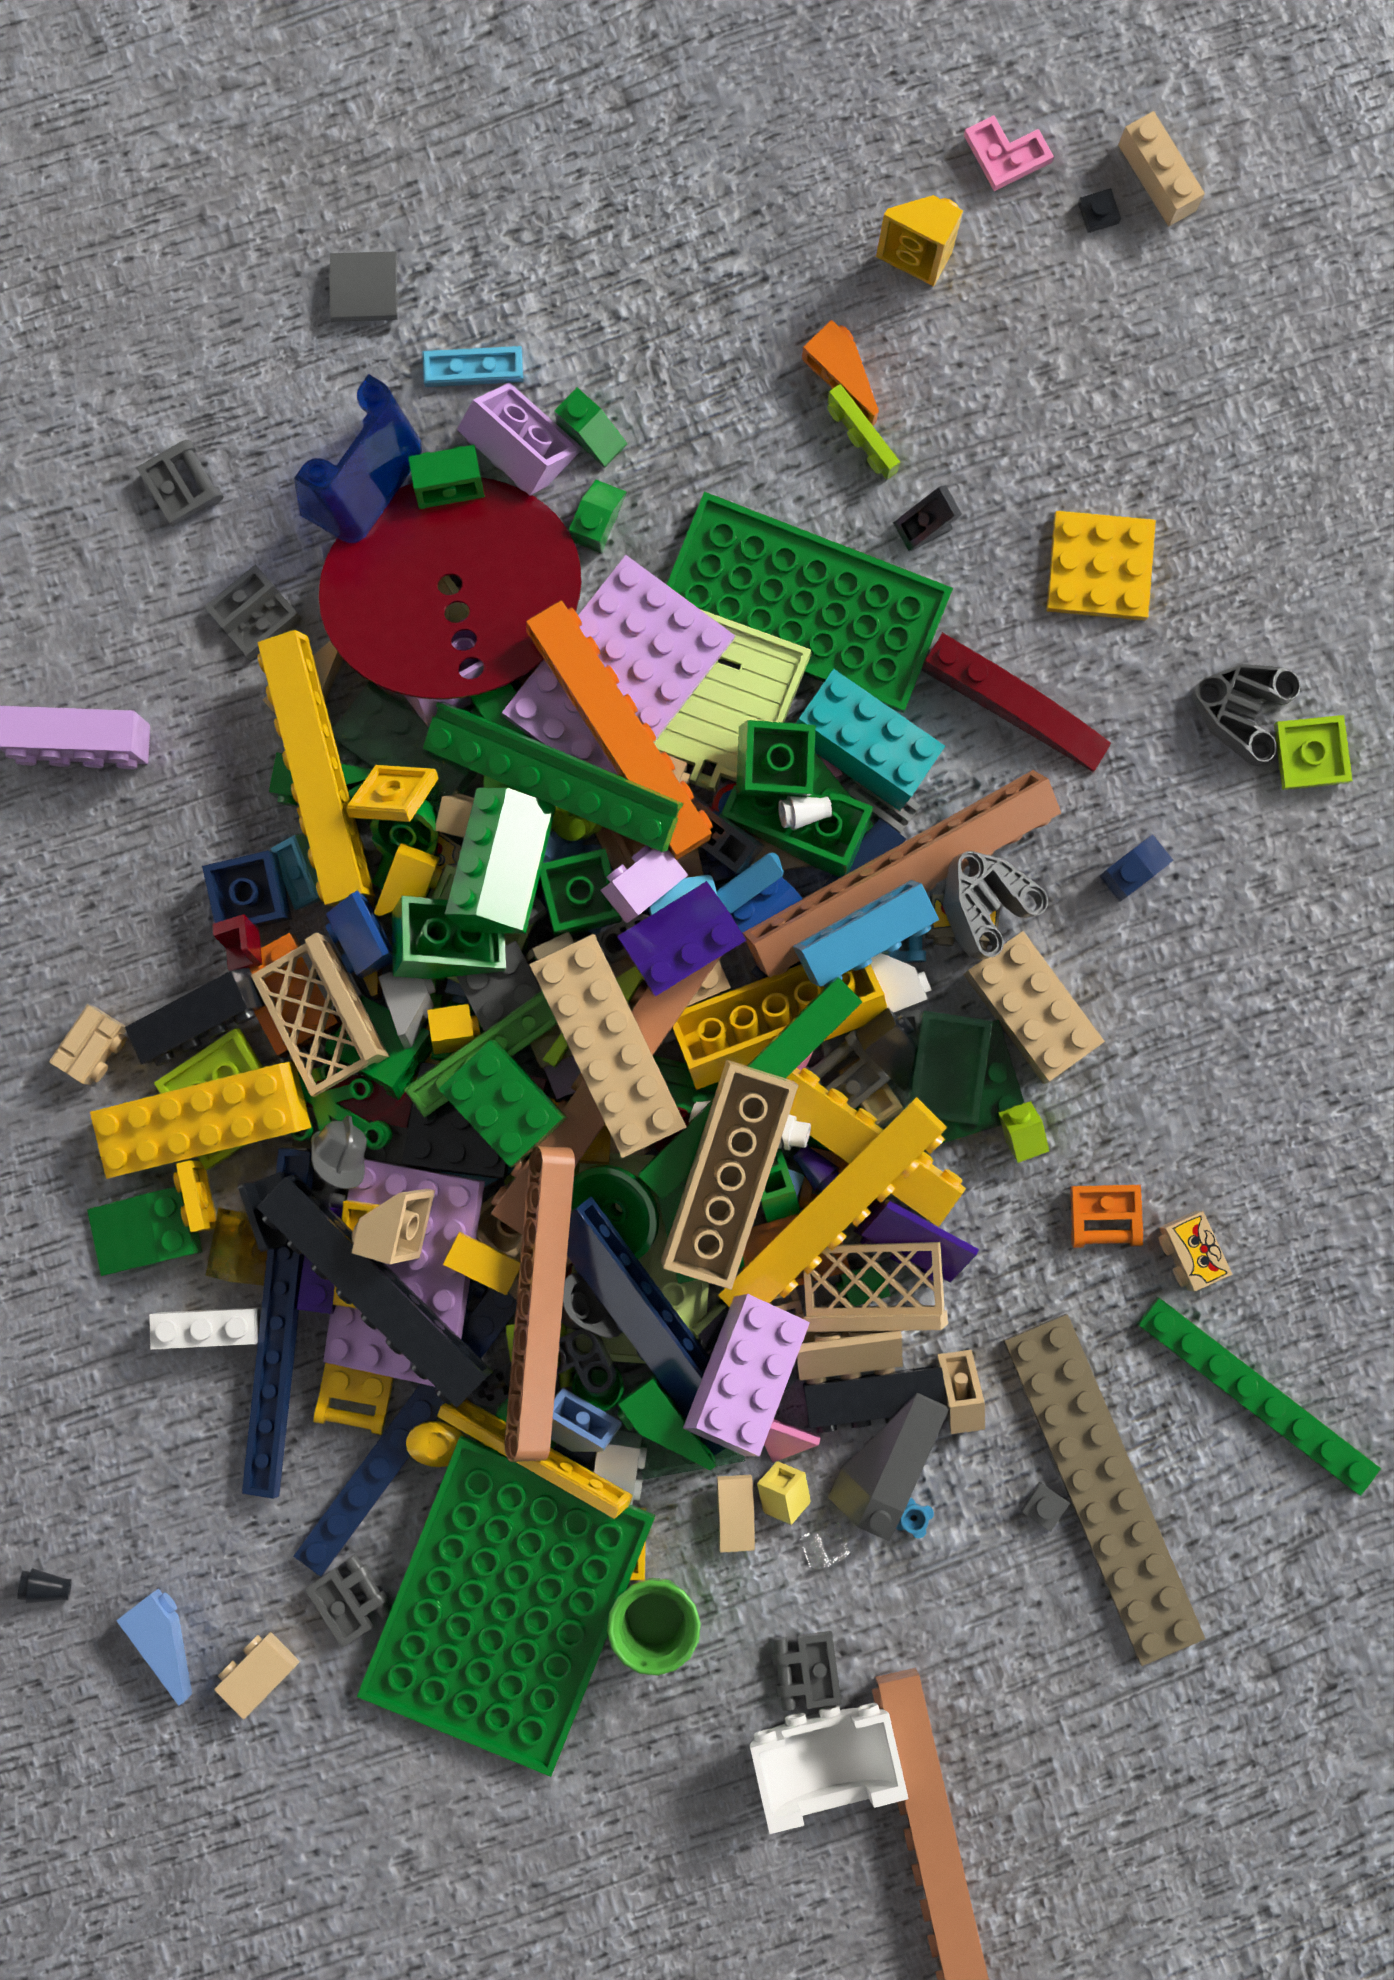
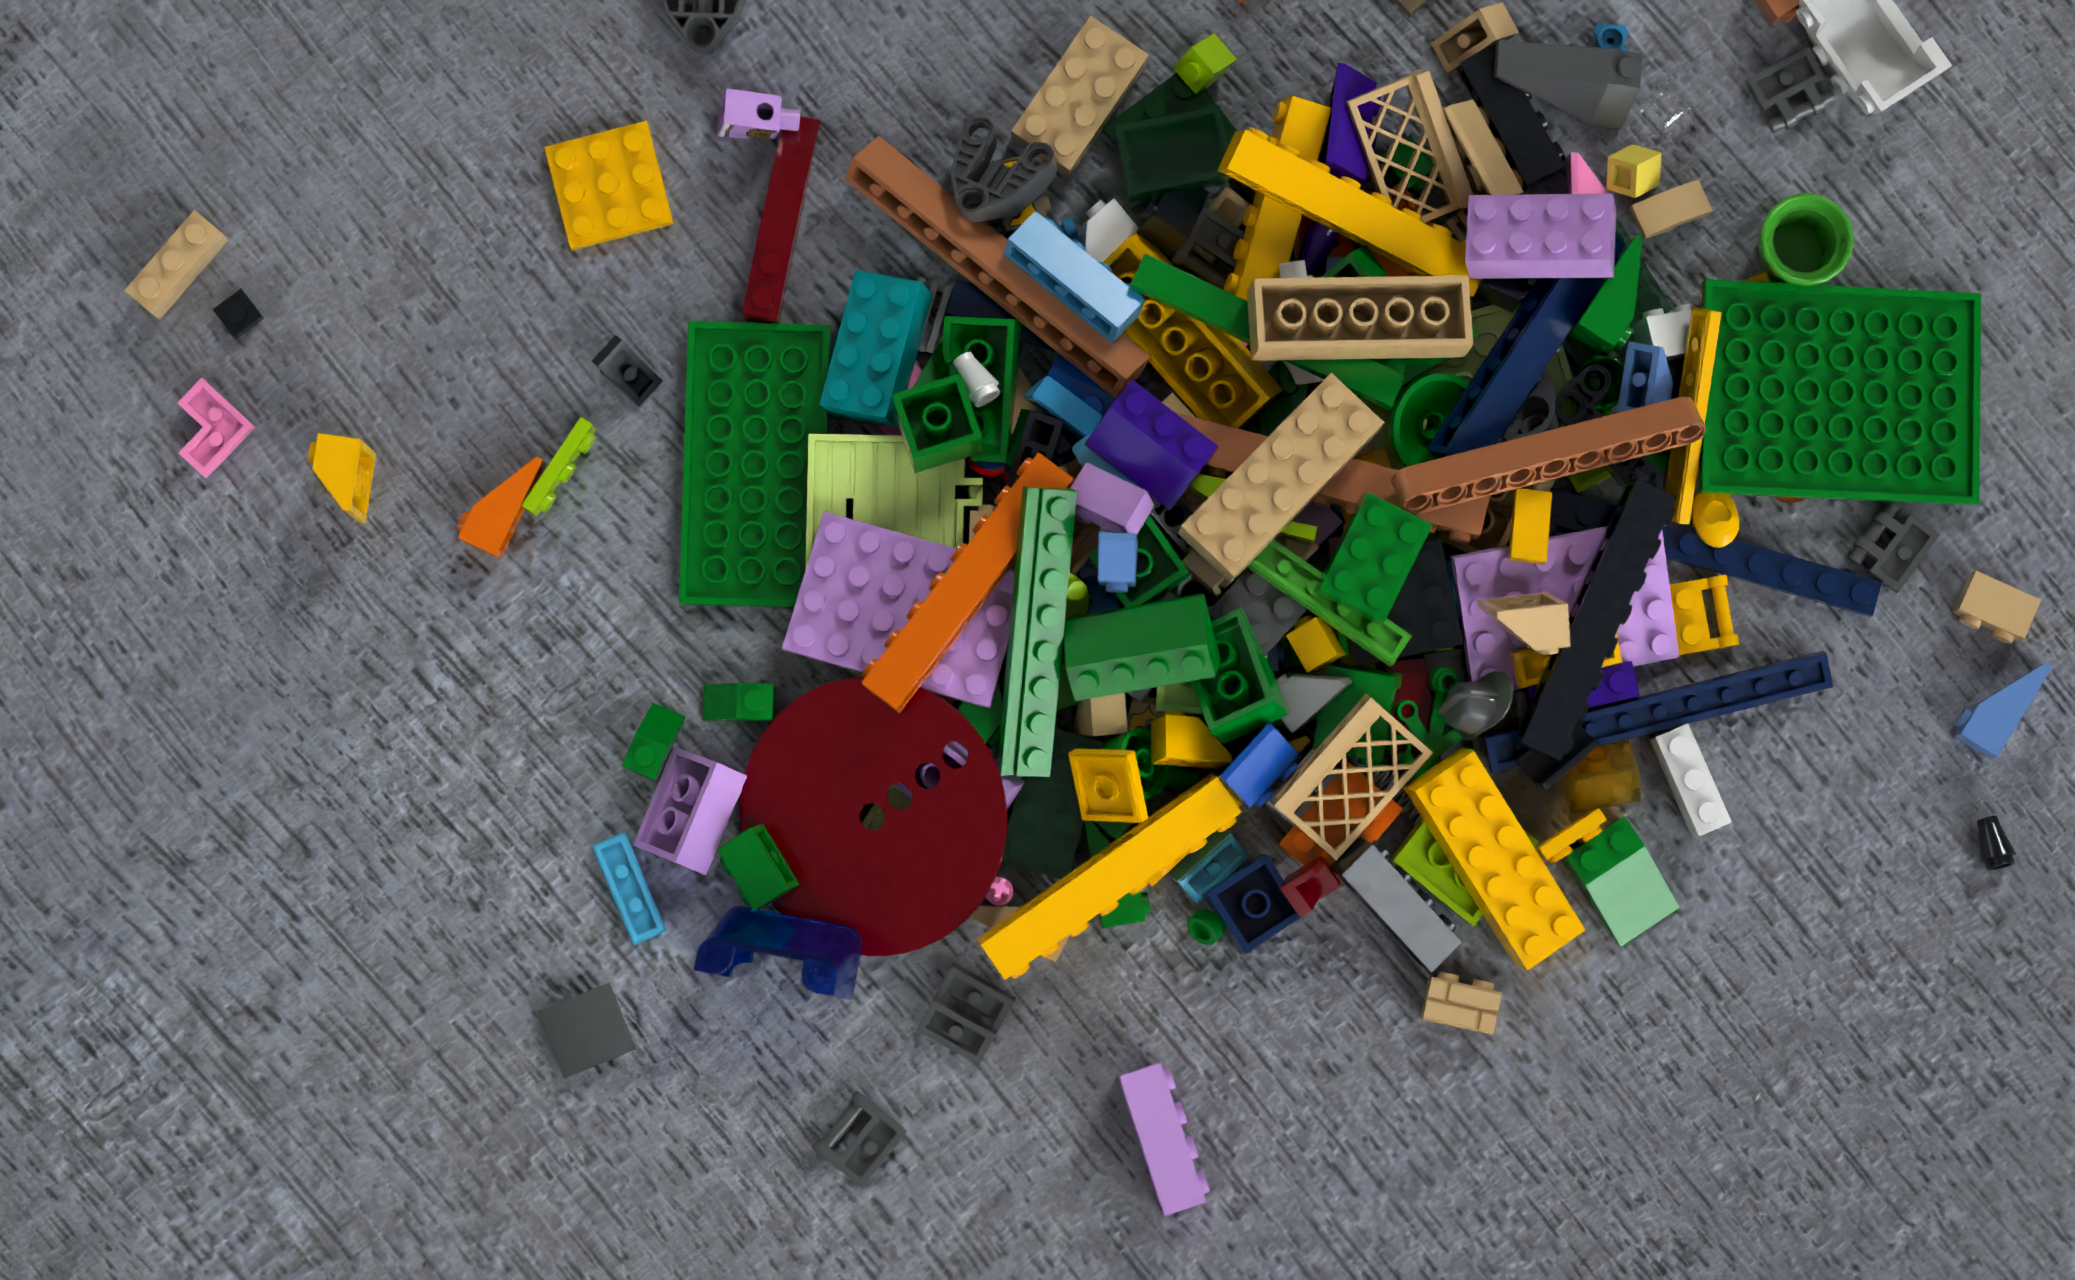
camera: 115 degrees left, 0 degrees up
dark blue slope [1099,834,1174,902] -> none
none -> lavender torso [717,88,800,140]
none -> bright pink axle [986,877,1013,906]
none -> medium blue slope [1098,532,1138,592]
none -> green tile [1187,908,1224,945]

